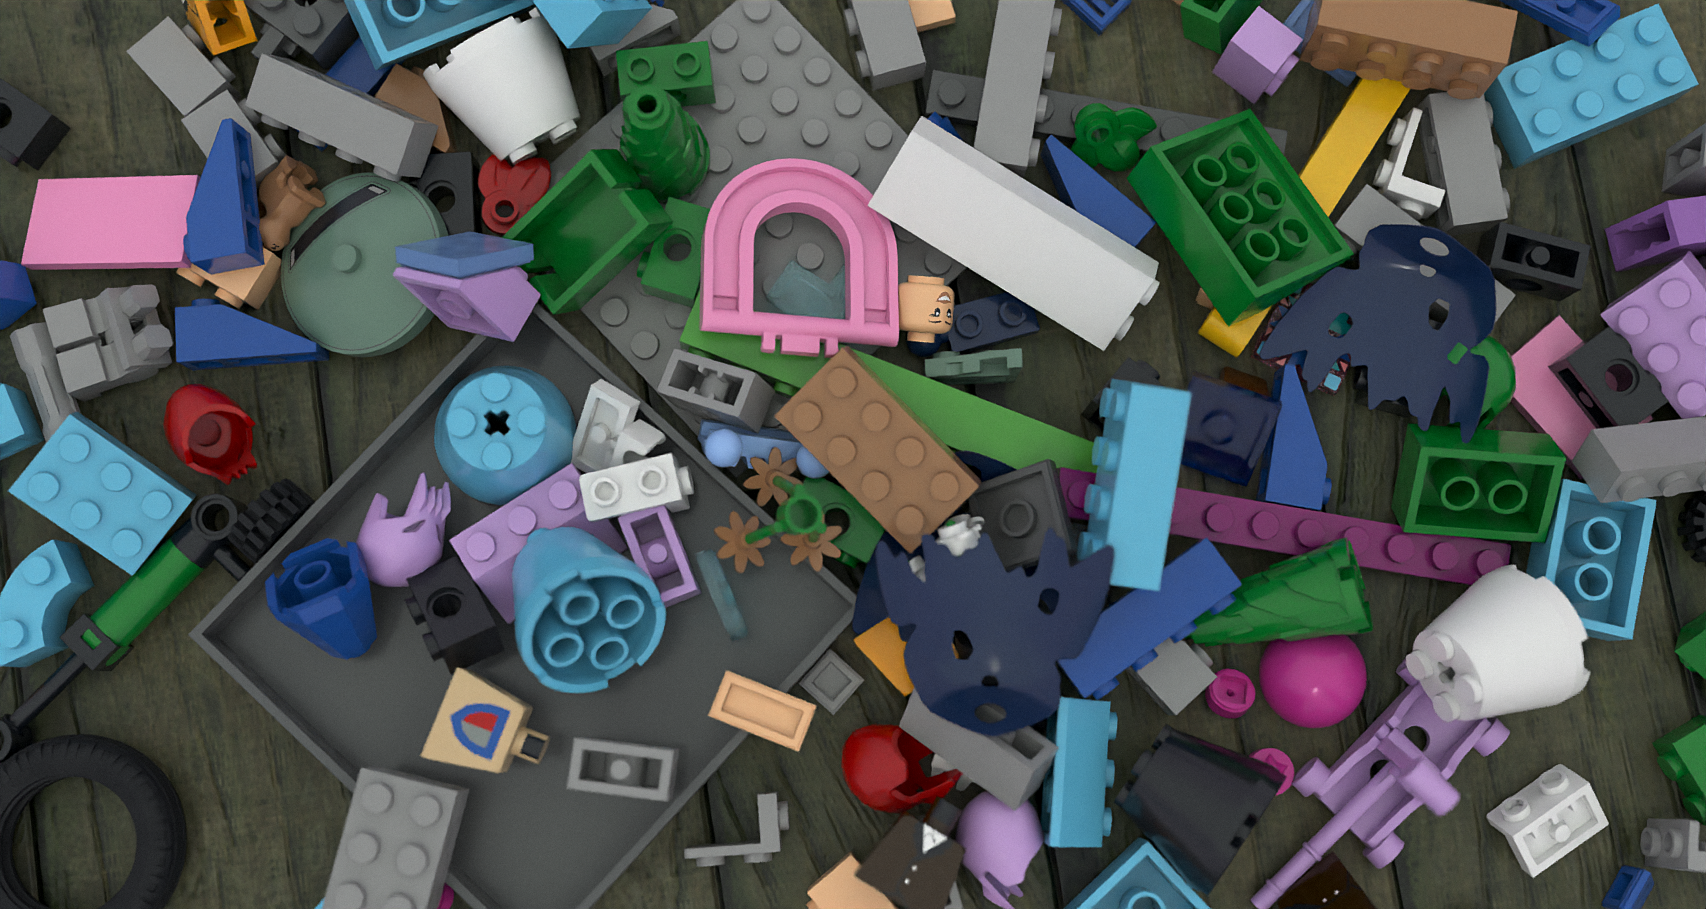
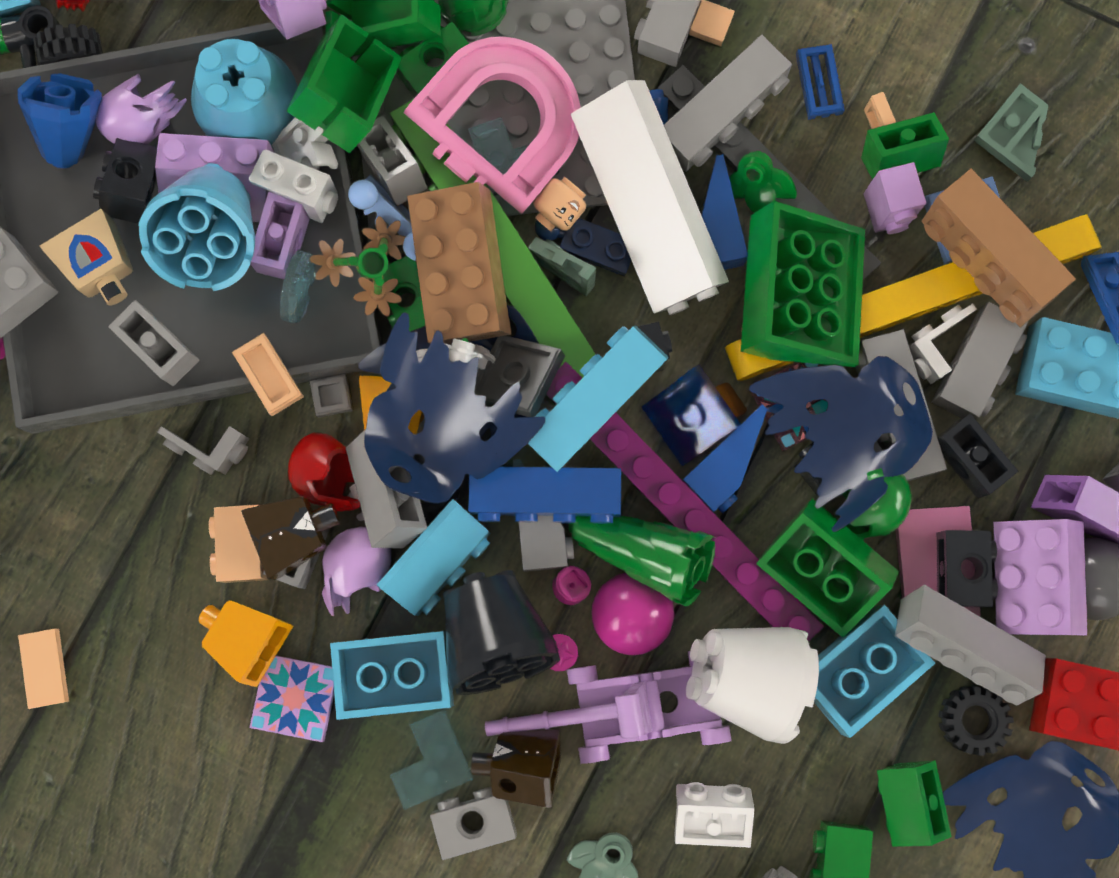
camera: 40 degrees right, 0 degrees up
none -> green piece [287,14,402,153]

